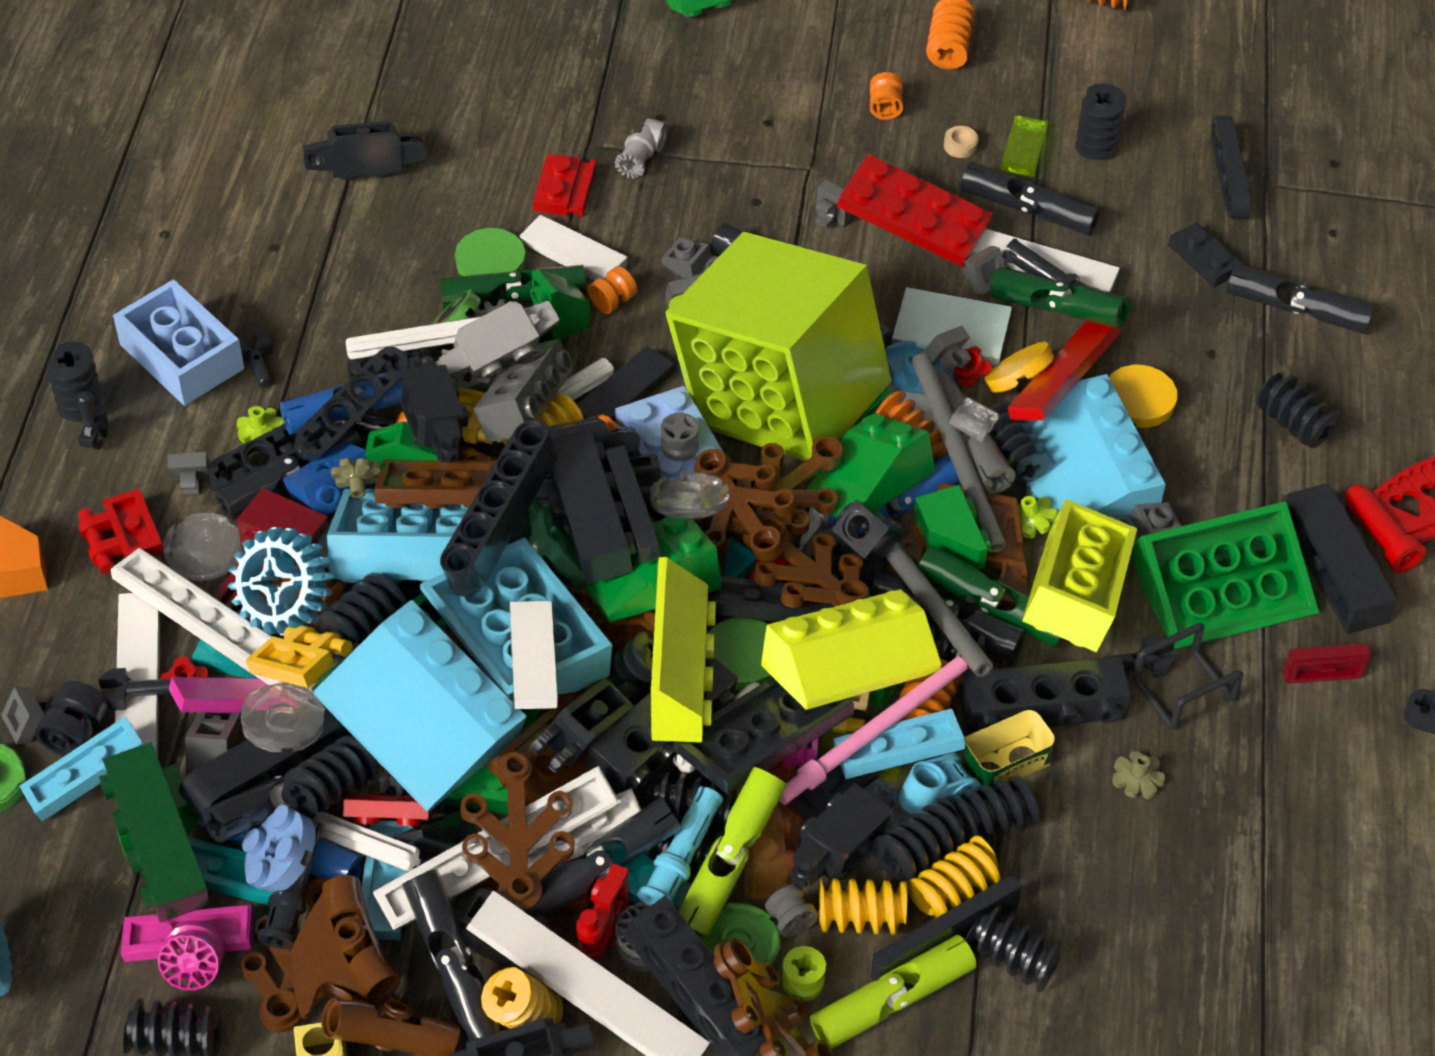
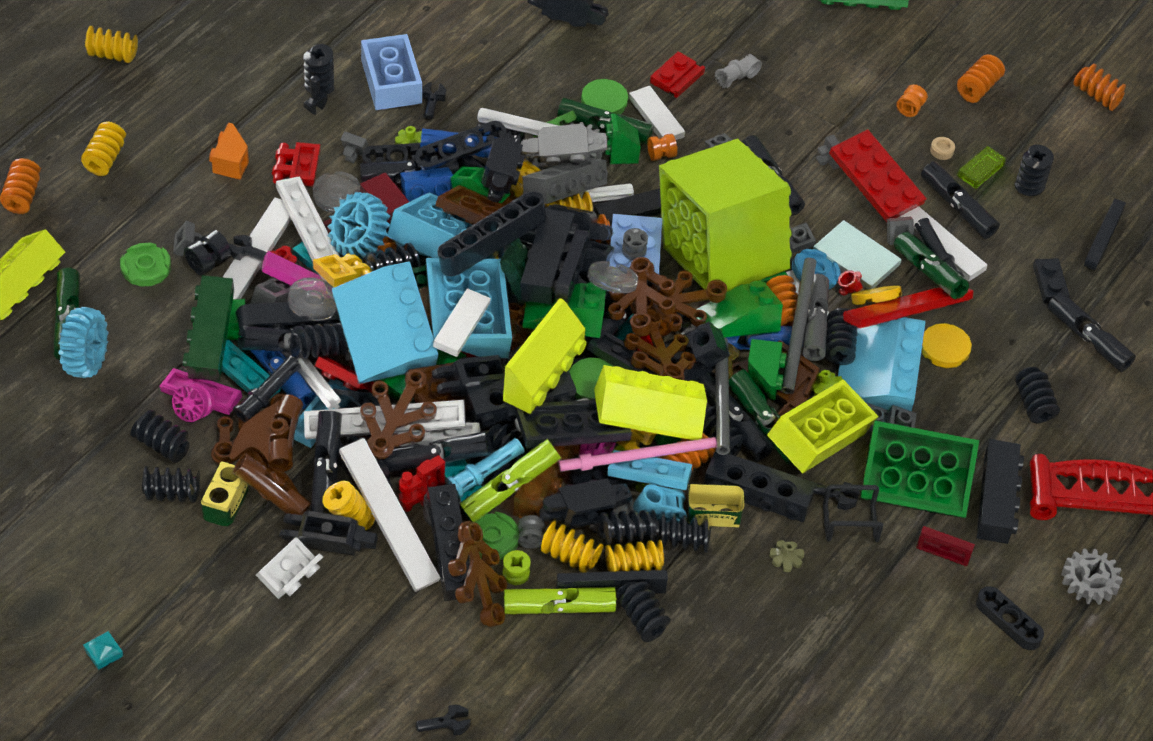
camera: 25 degrees right, 0 degrees up
medium azure plate [19,716,144,822] -> none
medium blue plate [242,805,316,893] -> none
olive plant [331,457,381,498] -> none
dark grey tile [922,326,971,373] -> none
clear tile [949,397,999,442] -> none

